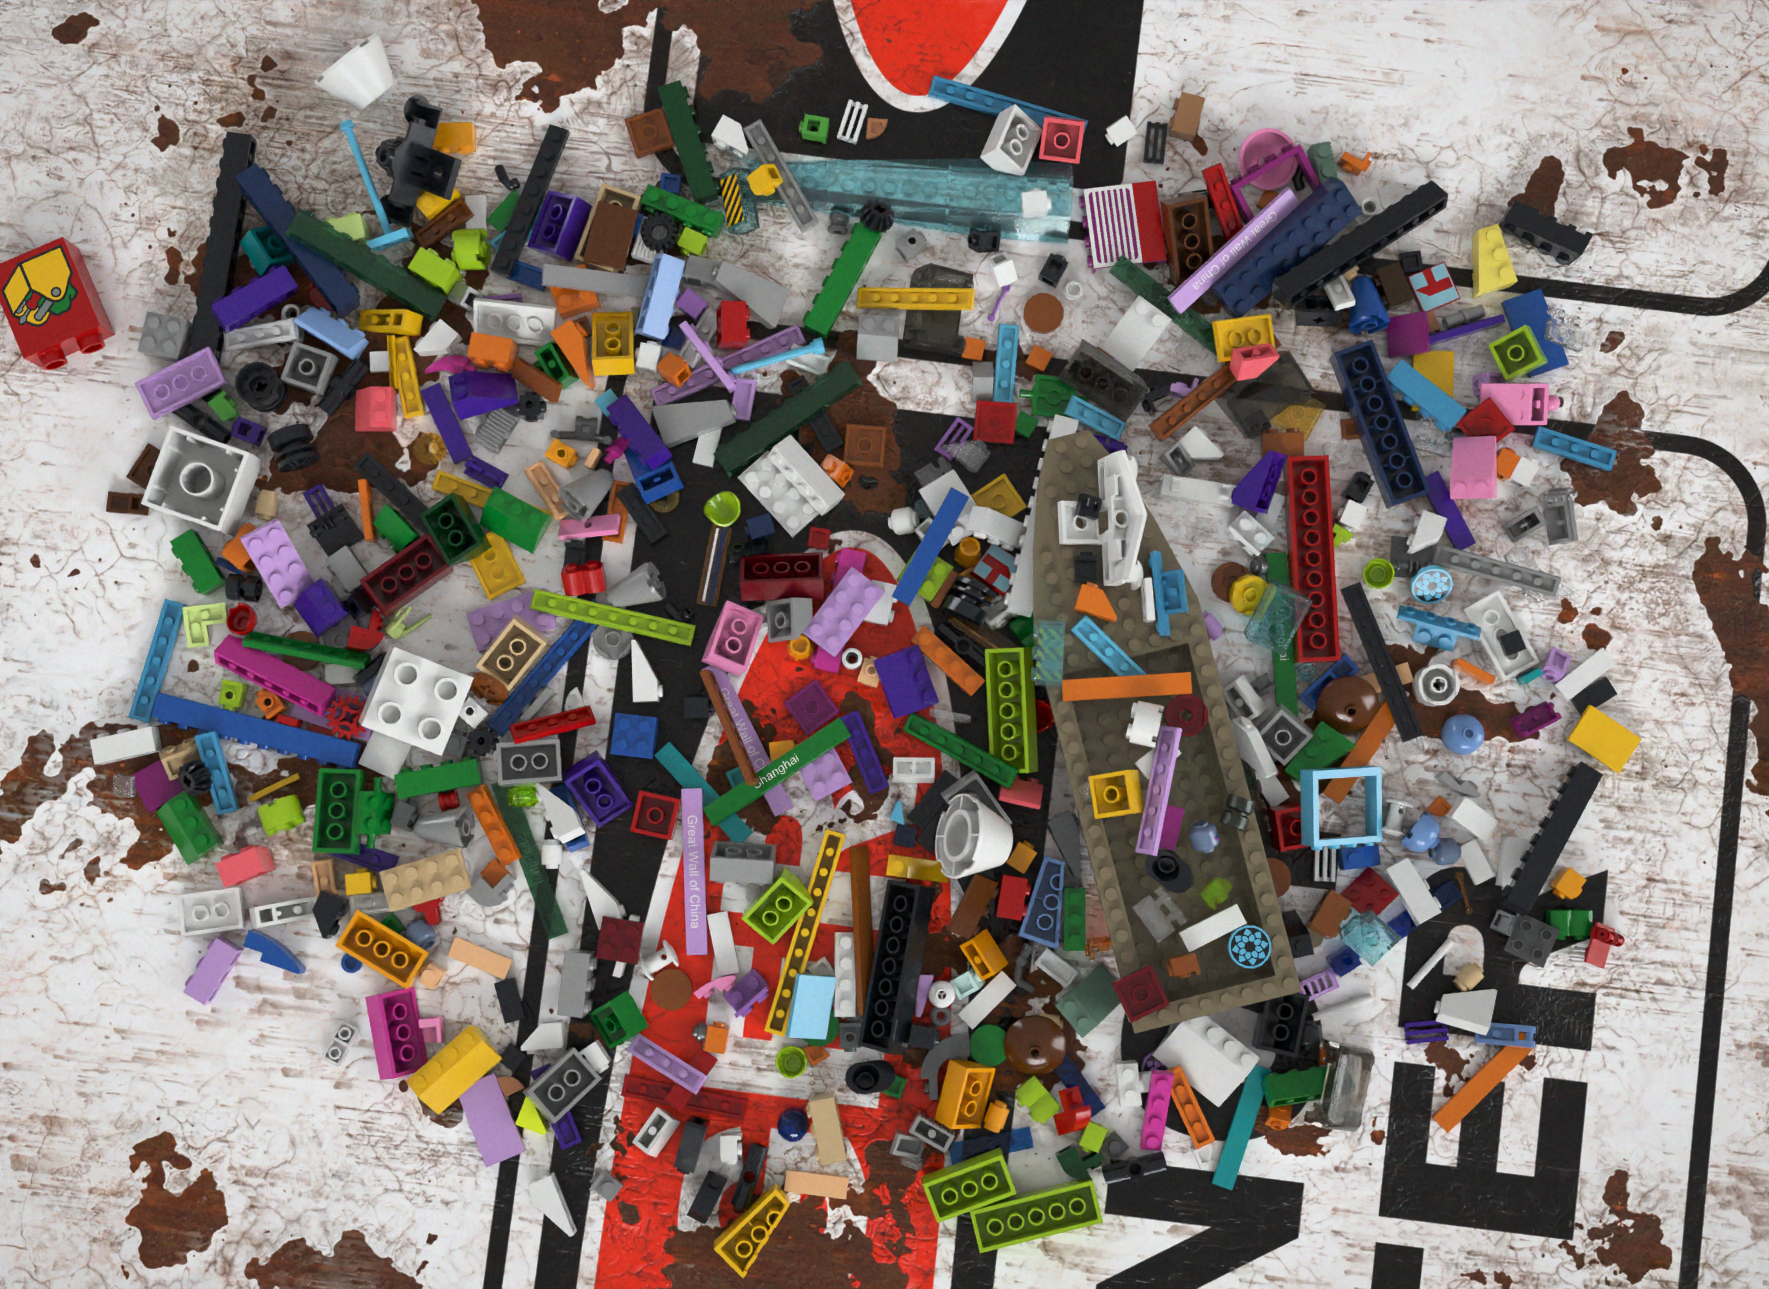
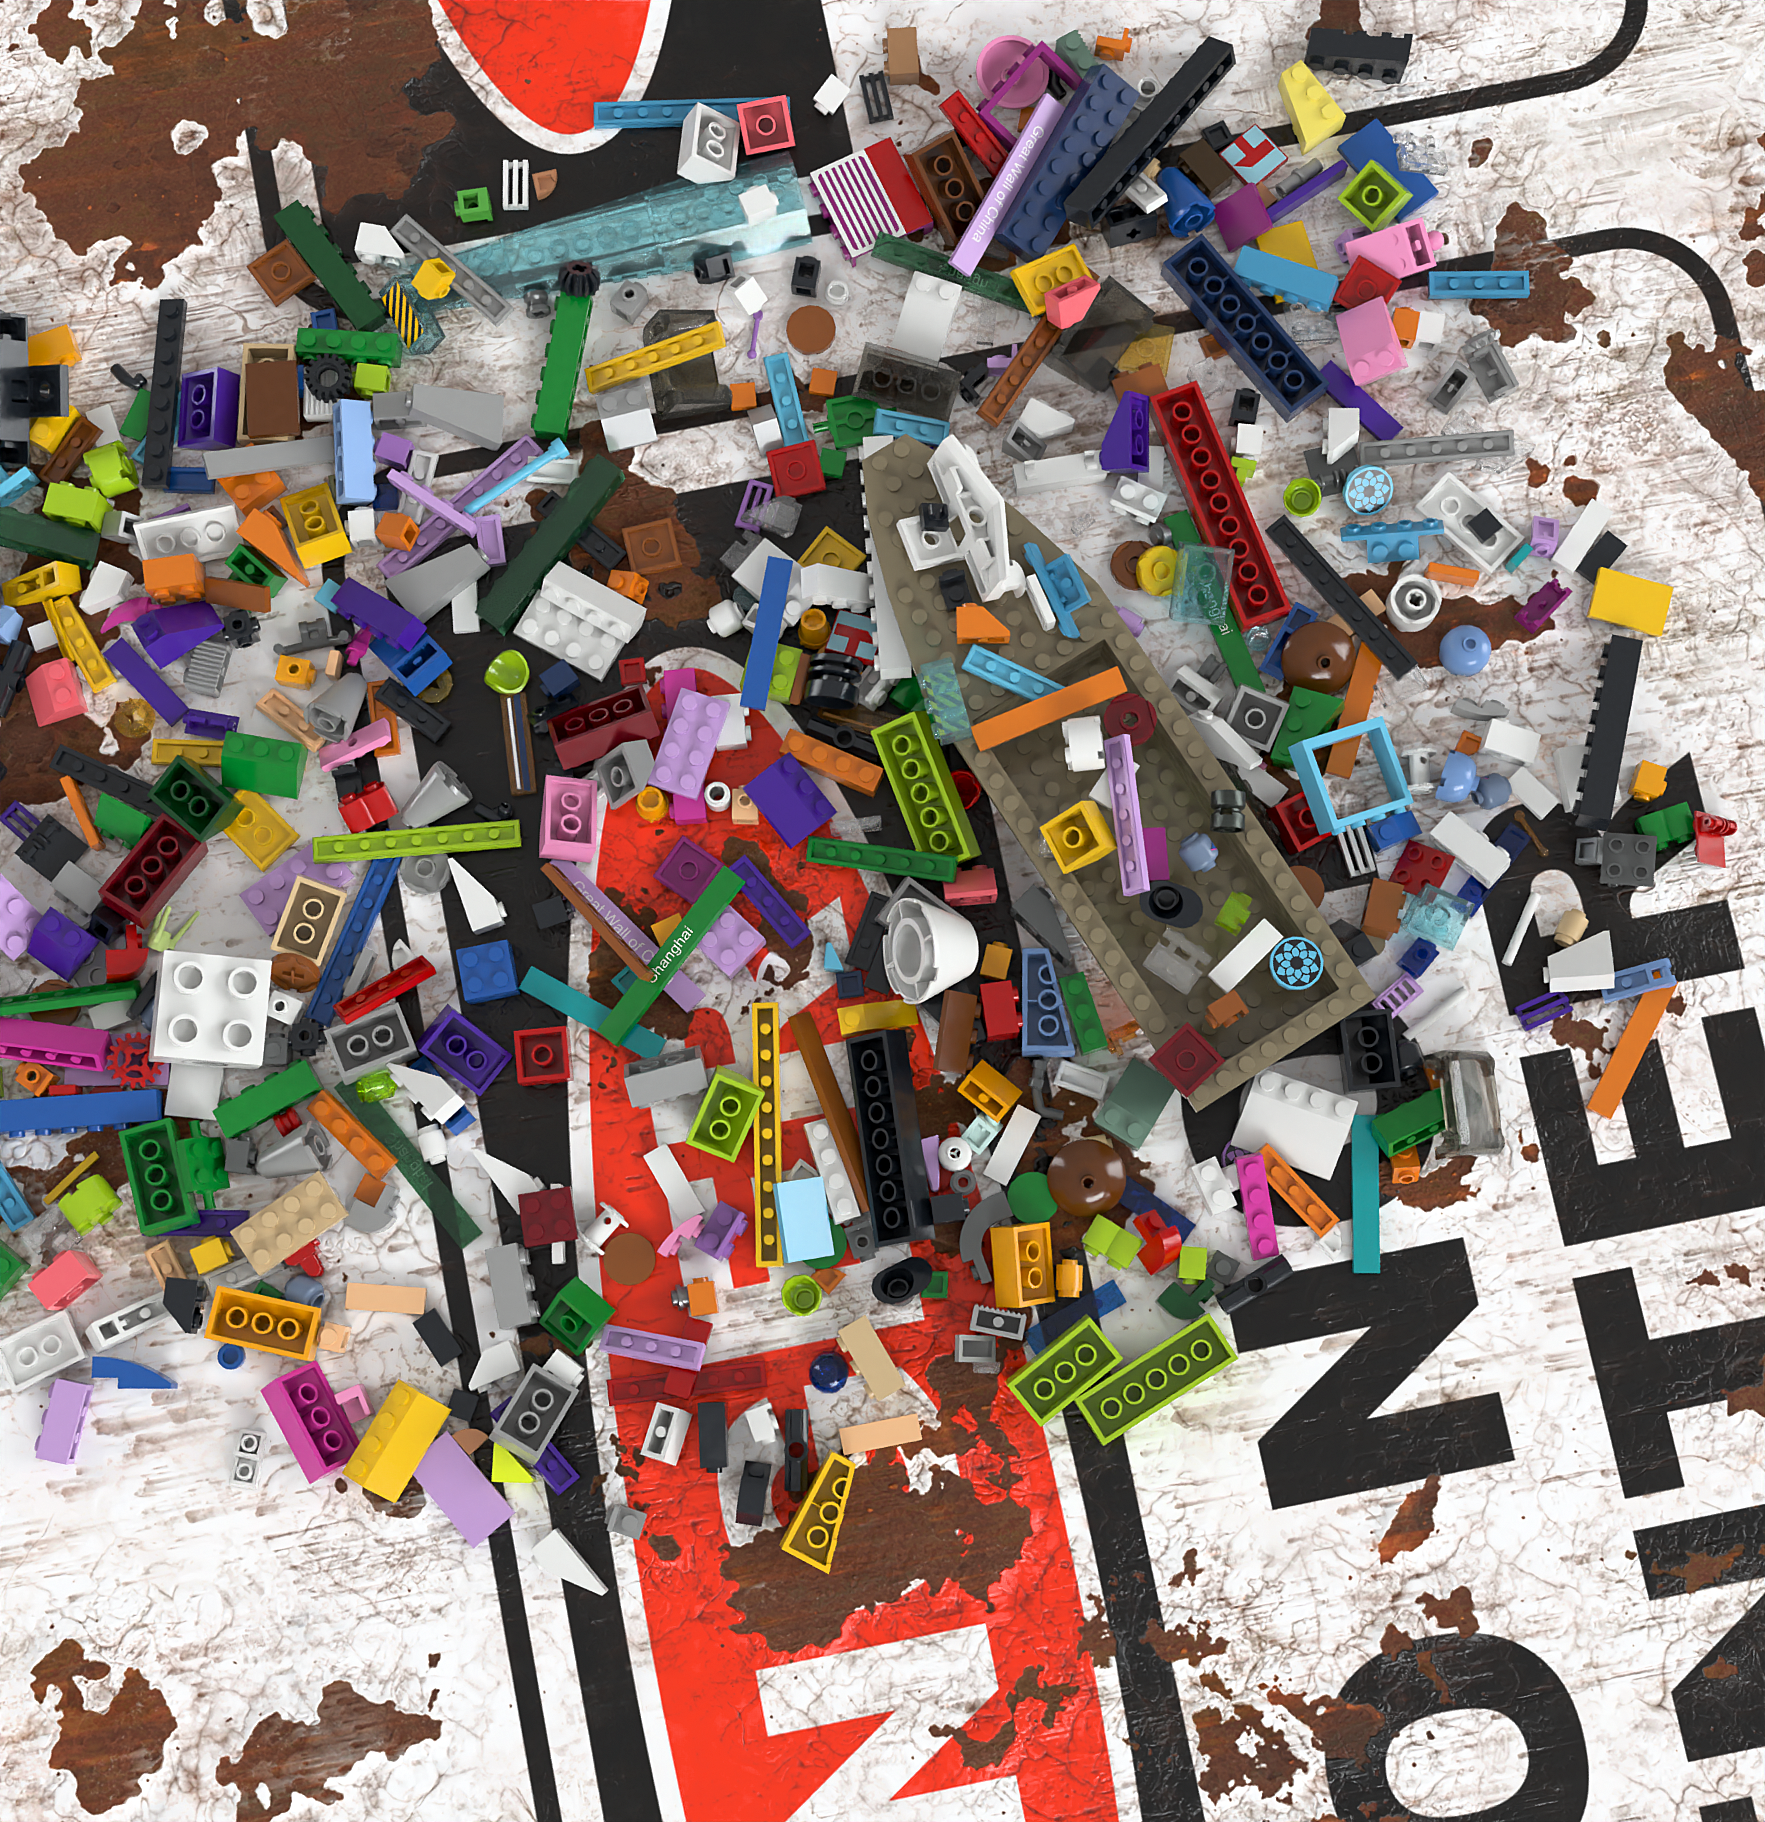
camera: 15 degrees left, 5 degrees down
lavender tile [681,788,708,955] -> none
red brick [716,301,750,350] -> none
white hinge [893,757,935,783] -> none

